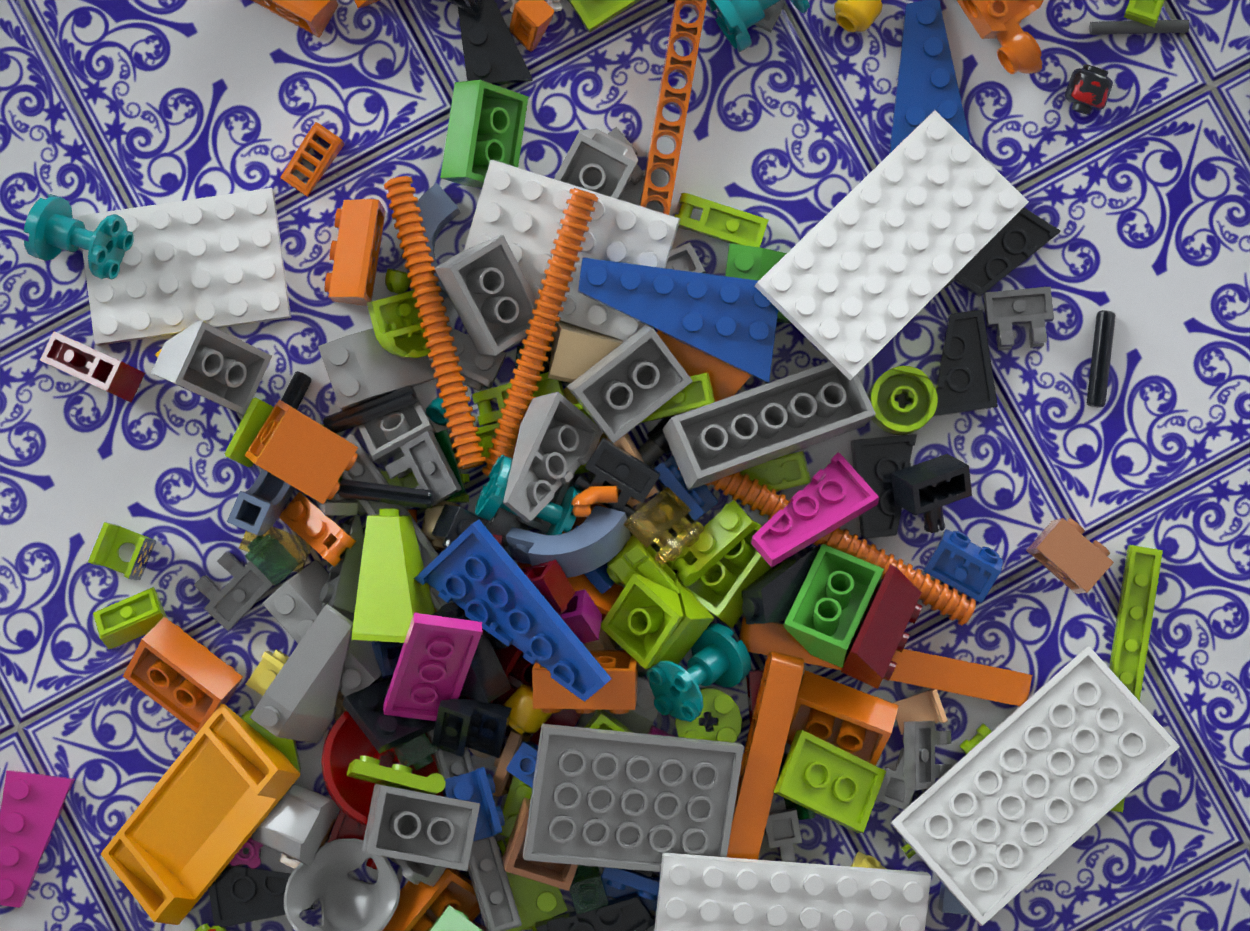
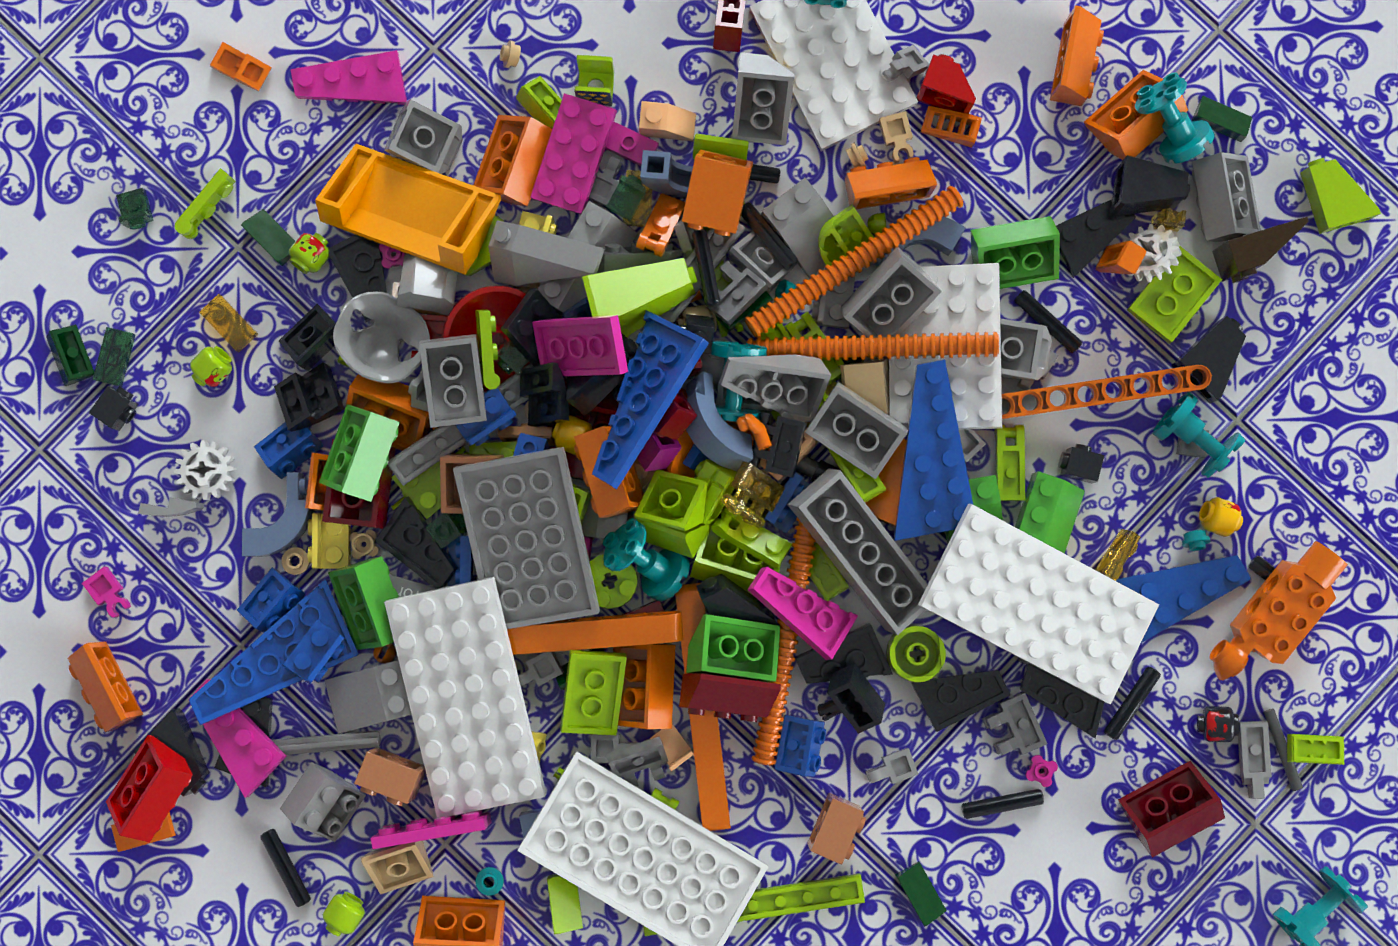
camera: 65 degrees right, 0 degrees up
none -> light grey slope [384,99,463,174]
none -> tan plate [500,40,521,68]
none -> dark pink plate [530,93,617,215]
none -> lime slope [547,874,583,935]
none -> dark pink plate [605,122,659,166]
none -> light nougat slope [639,101,696,141]
none -> tan plate [846,142,869,168]
none -> light grey plate [865,748,918,784]
none -> tan plate [879,111,914,163]
none -> light grey plate [882,45,929,82]
none -> dark green slope [895,861,947,927]
none -> red slope [916,54,976,114]
none -> black axle [1014,290,1082,353]
none -> bright green slope [1015,471,1085,554]
none -> dark pink plate [1026,755,1058,787]
none -> black brick [1058,444,1104,484]
none -> clear yellow plate [1095,529,1141,580]
none -> black axle [1104,667,1161,740]
none -> dark red slope [1118,760,1225,858]
none -> teal plate [1182,530,1211,551]
none -> light grey hinge [1238,721,1272,799]

